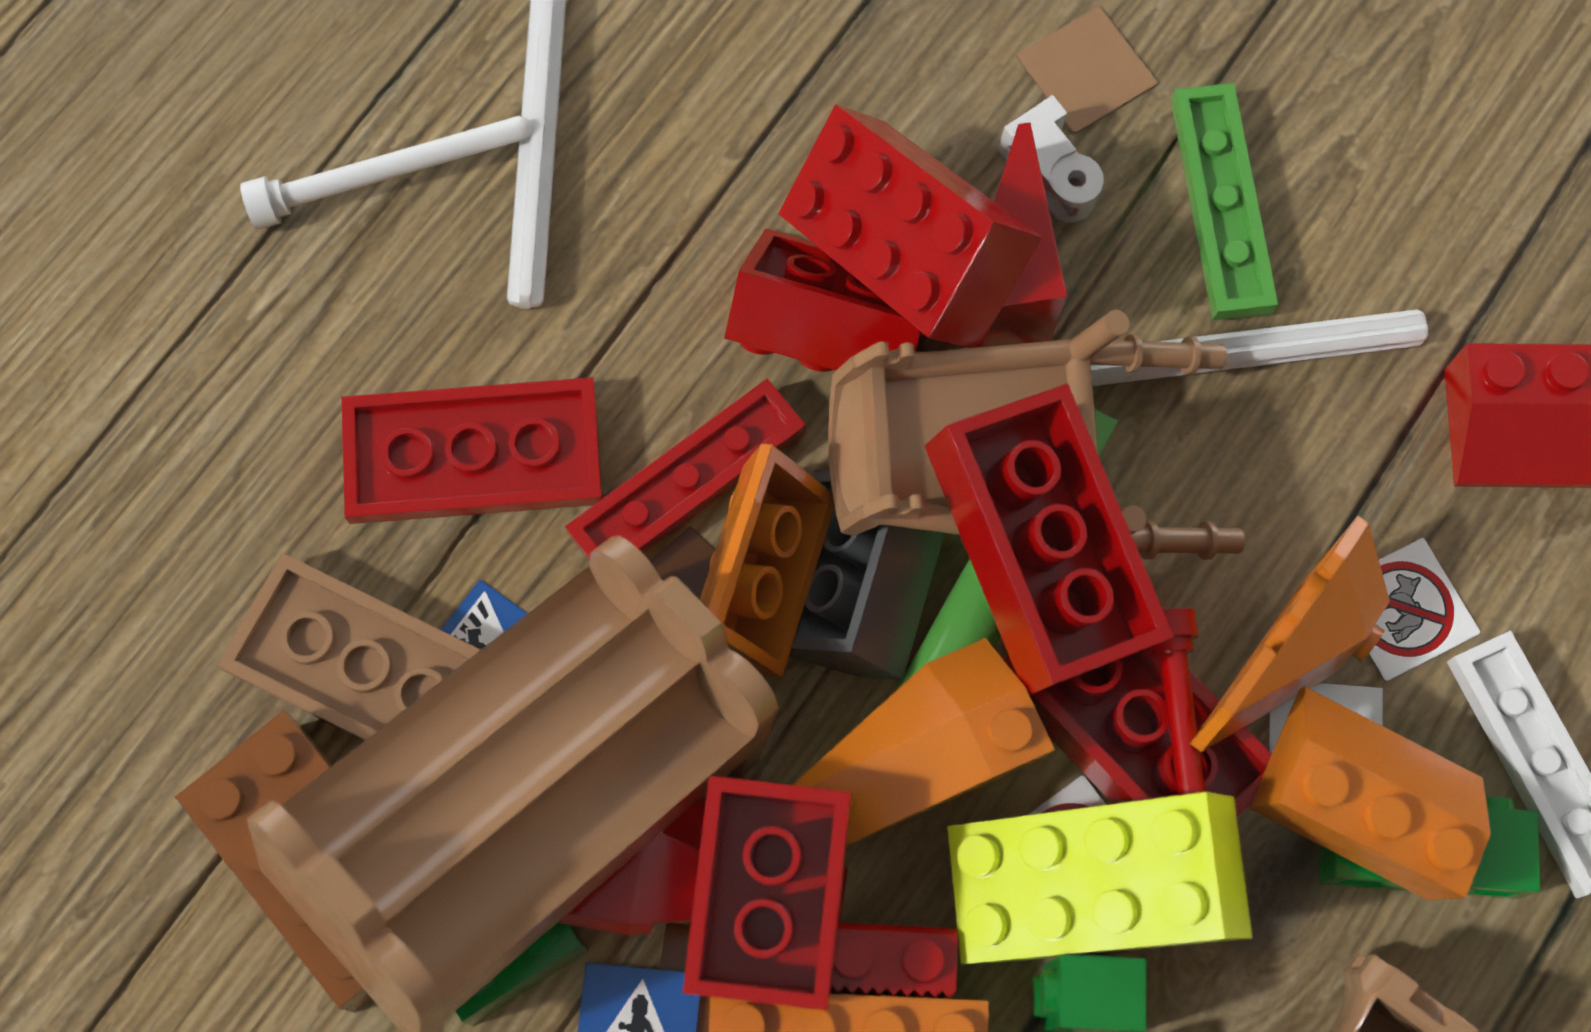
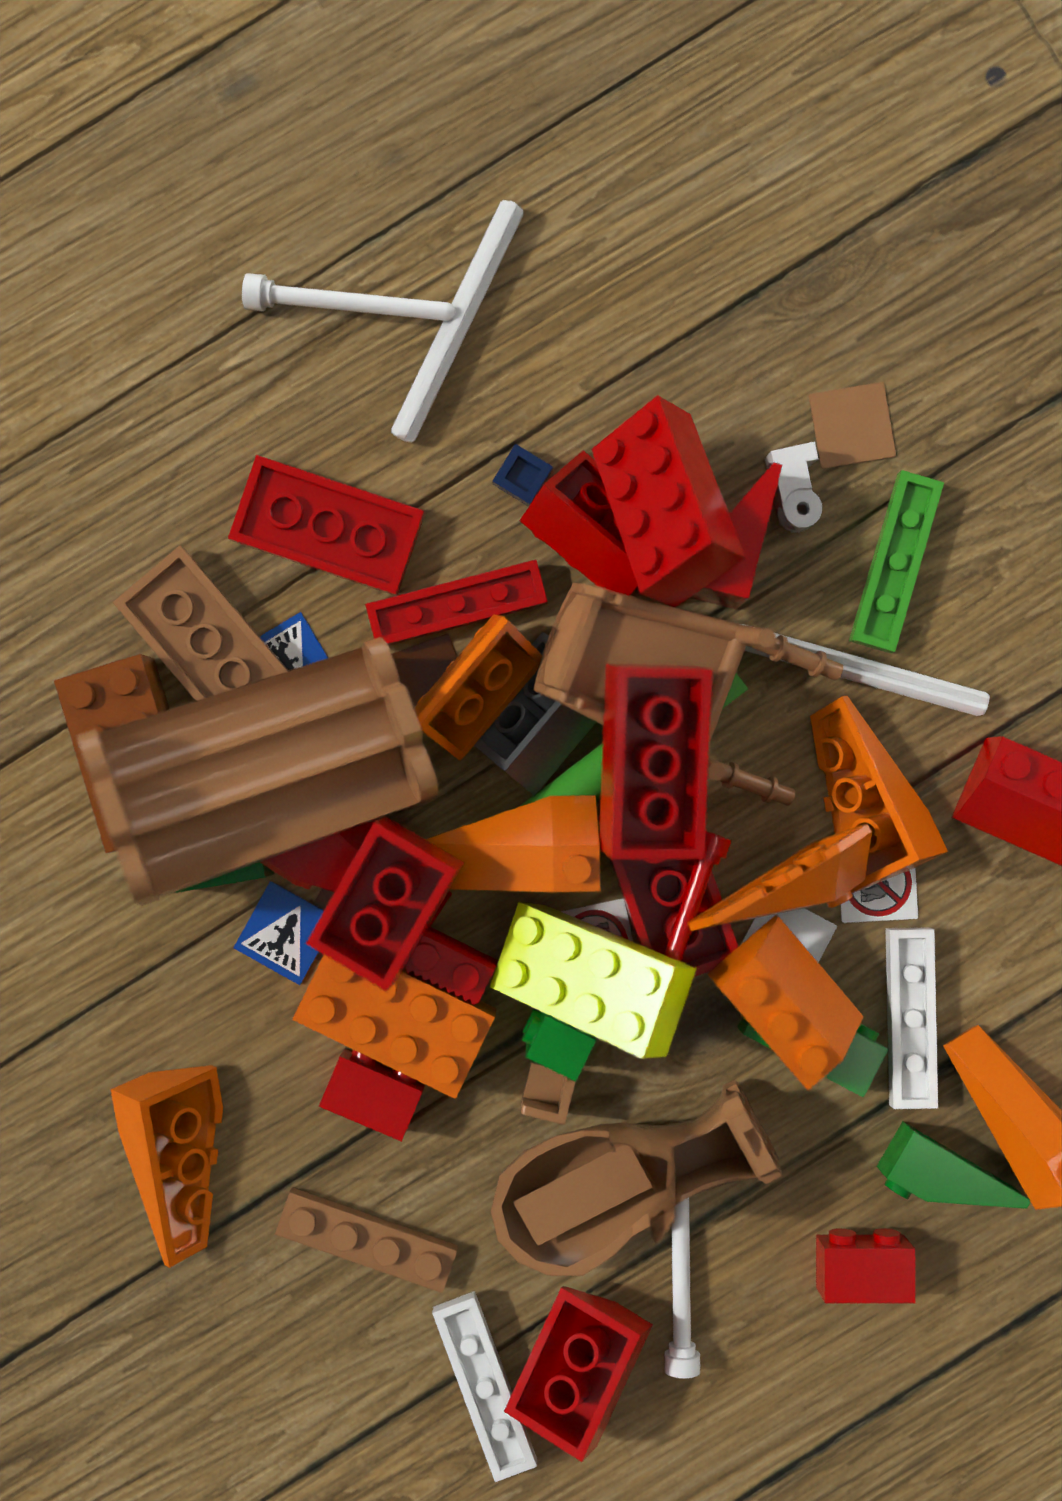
camera: 30 degrees right, 15 degrees up
none -> dark blue plate [492,444,553,507]
none -> orange wedge [810,695,948,893]

